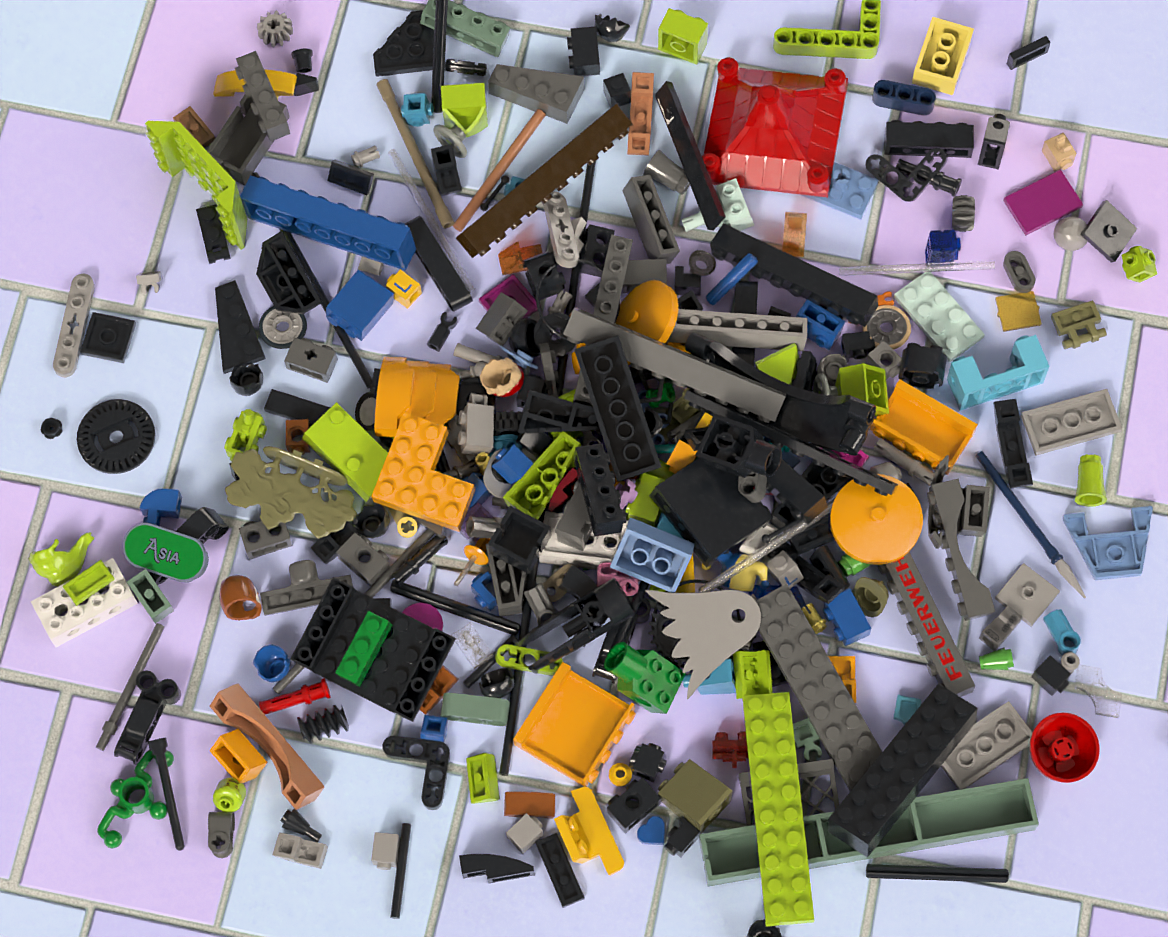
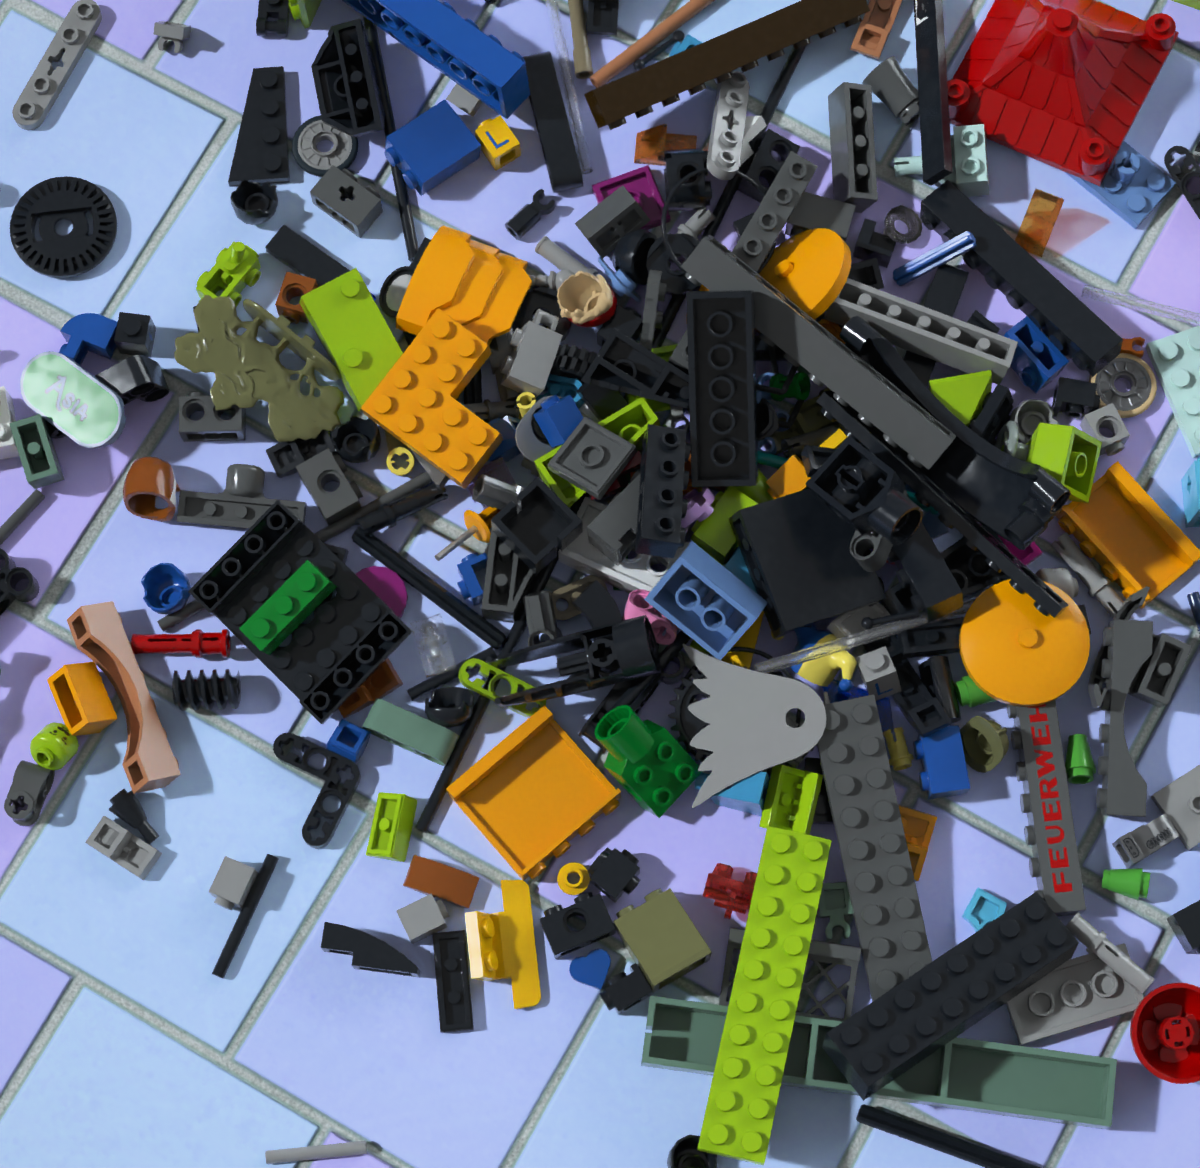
camera: 15 degrees right, 5 degrees up
black plate [80,312,136,363] -> none
black brick [898,343,947,389] -> none
none -> black brick [114,312,156,357]
none -> dark grey plate [547,417,638,500]
none -> bright green cone [1065,734,1096,784]
none -> light grey pin [1066,912,1155,995]

